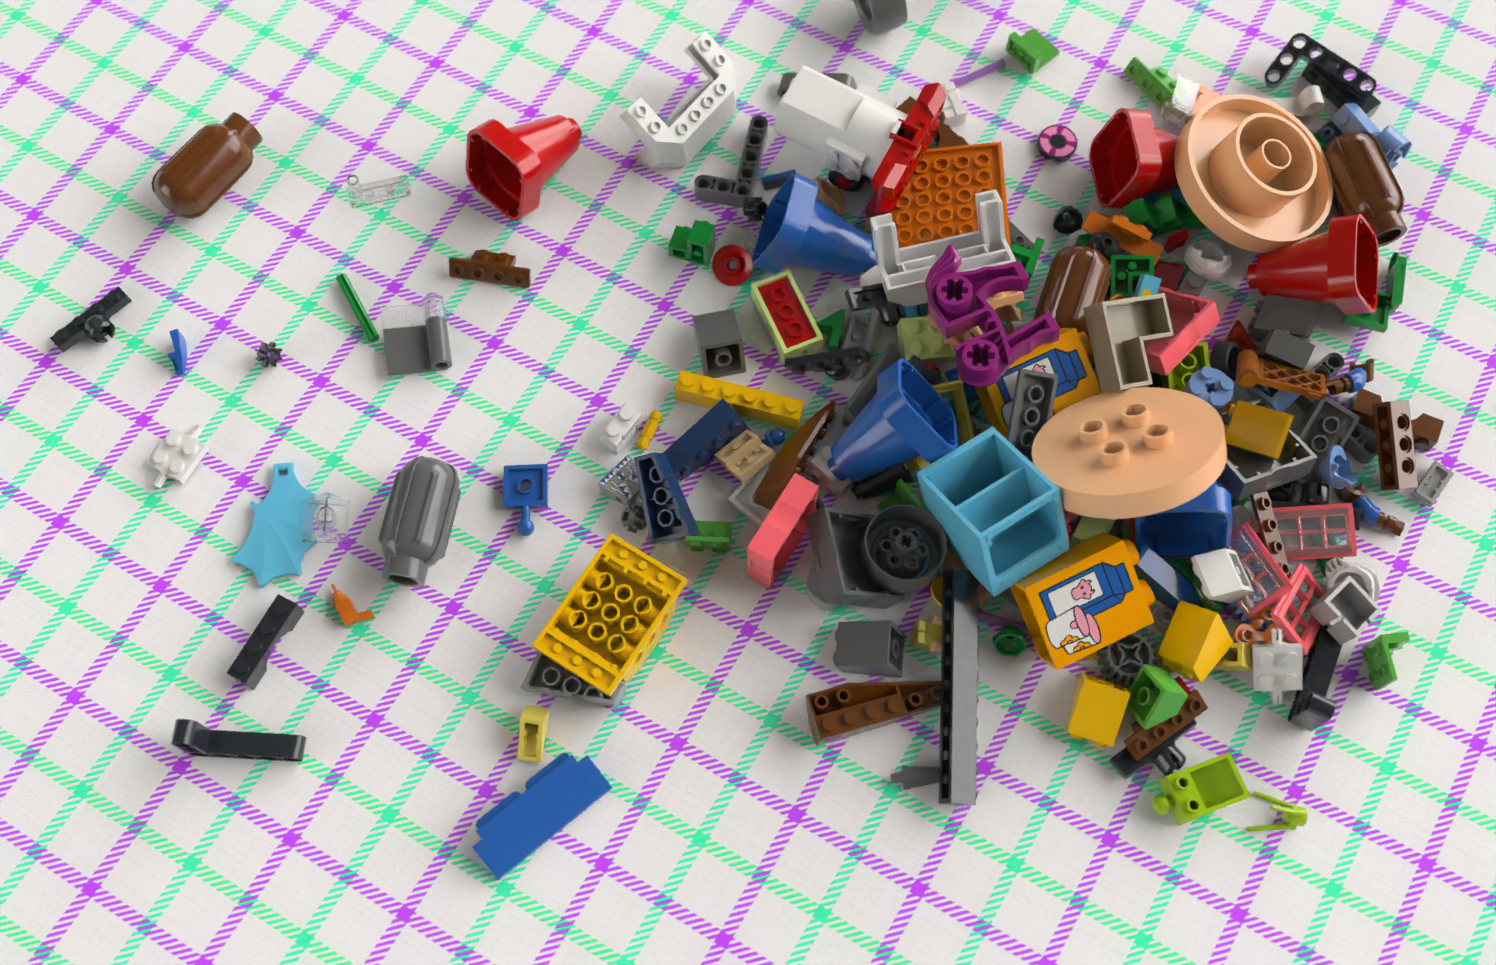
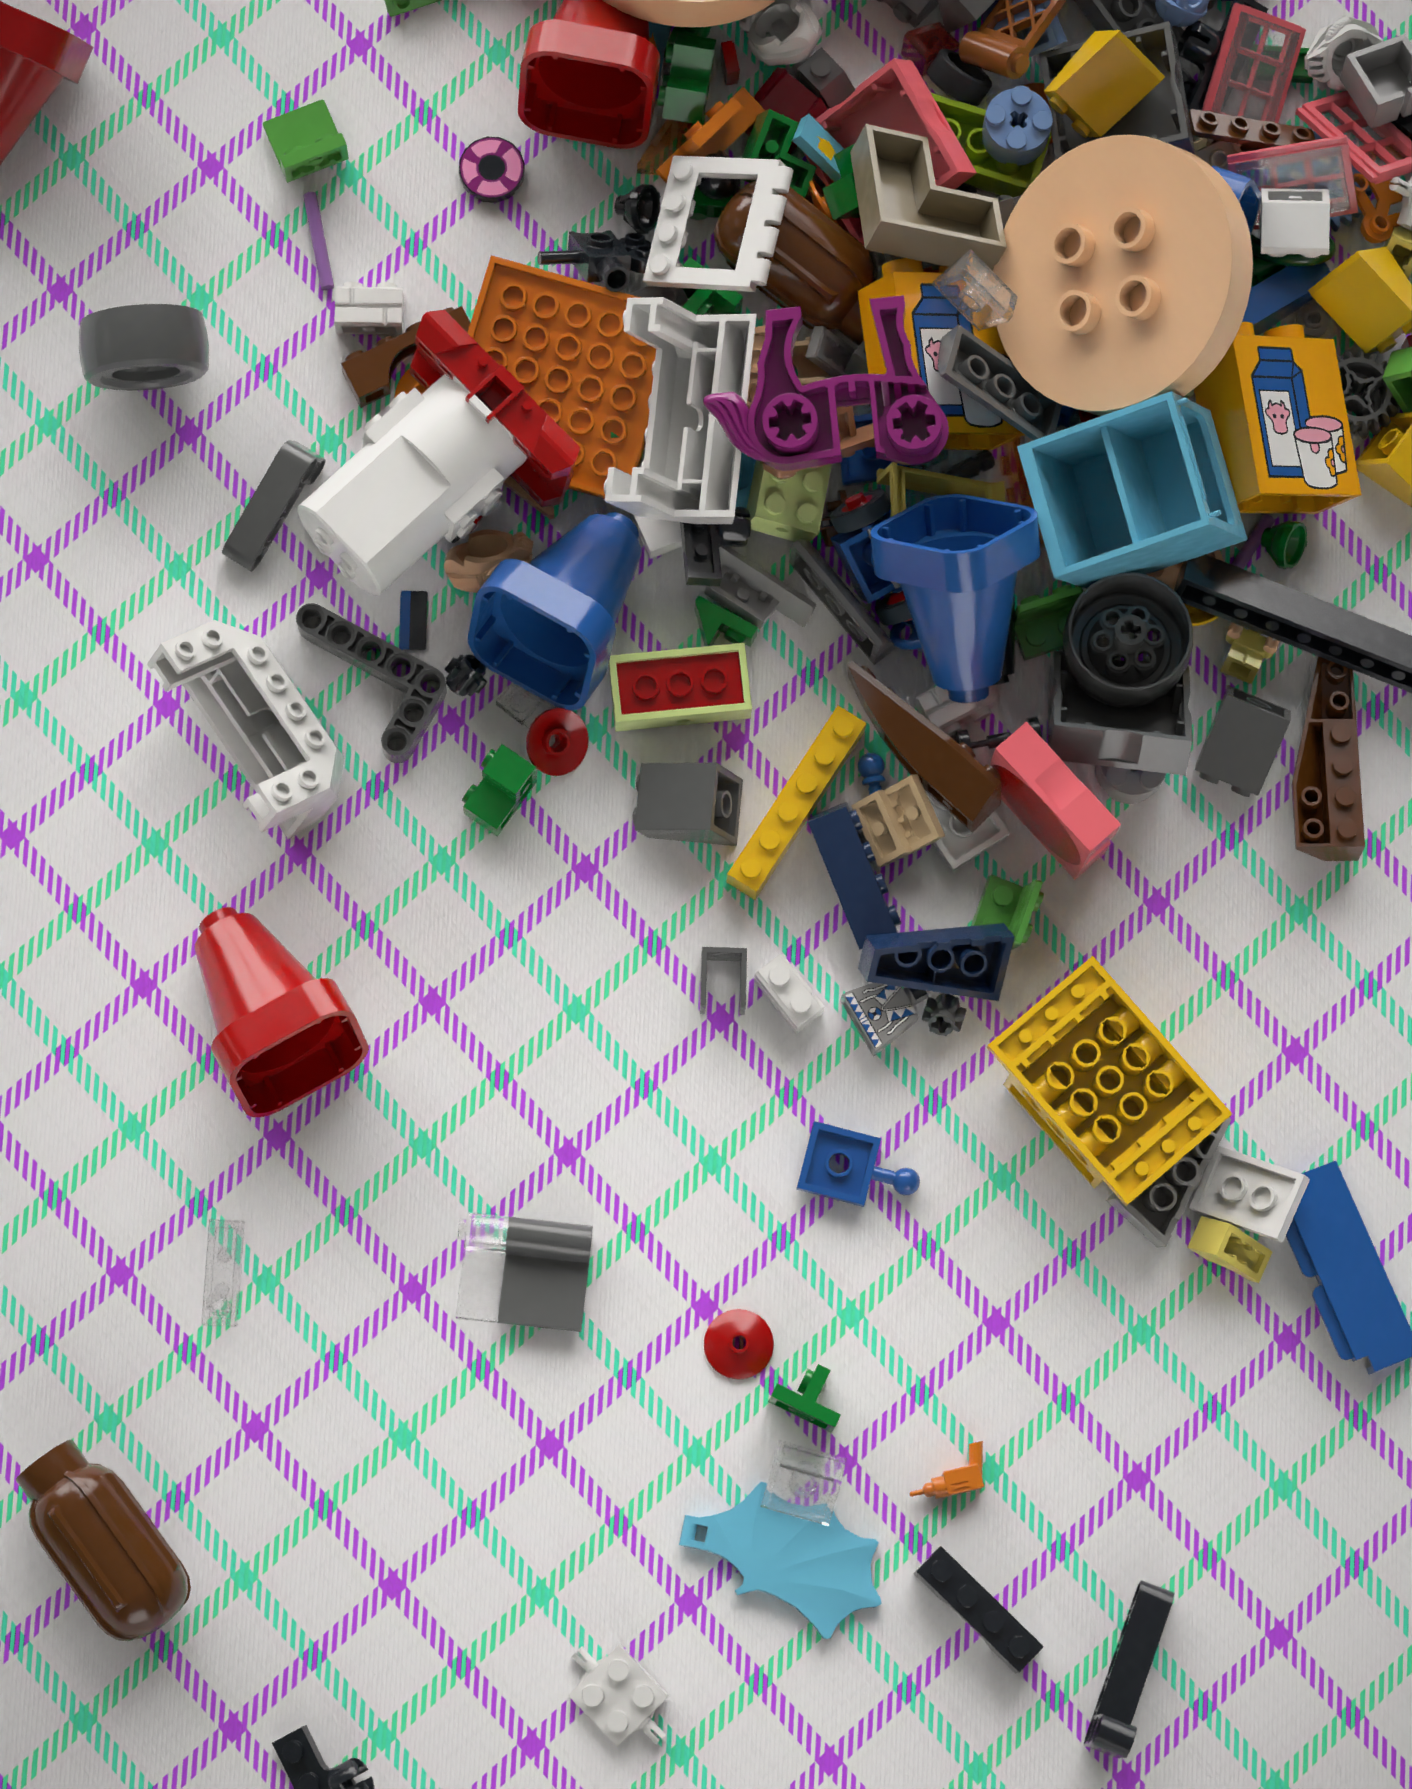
camera: 80 degrees left, 10 degrees up
blue slope [167,328,187,376] -> none
black gear [255,341,283,368] -> none
green axle [336,273,379,342] -> none
dark grey piece [378,456,461,588] -> none
reddish brown bracket [449,249,531,288] -> none
yellow axle [636,410,663,450] -> none
black plate [785,346,871,381] -> none
none -> black piece [538,230,651,292]
none -> white hinge [643,156,794,292]
none -> dark grey piece [700,947,747,1015]
none -> red dish [704,1309,774,1379]
none -> green bracket [768,1364,841,1433]
none -> clear slope [932,249,1018,331]
none -> white plate [1189,1146,1310,1243]

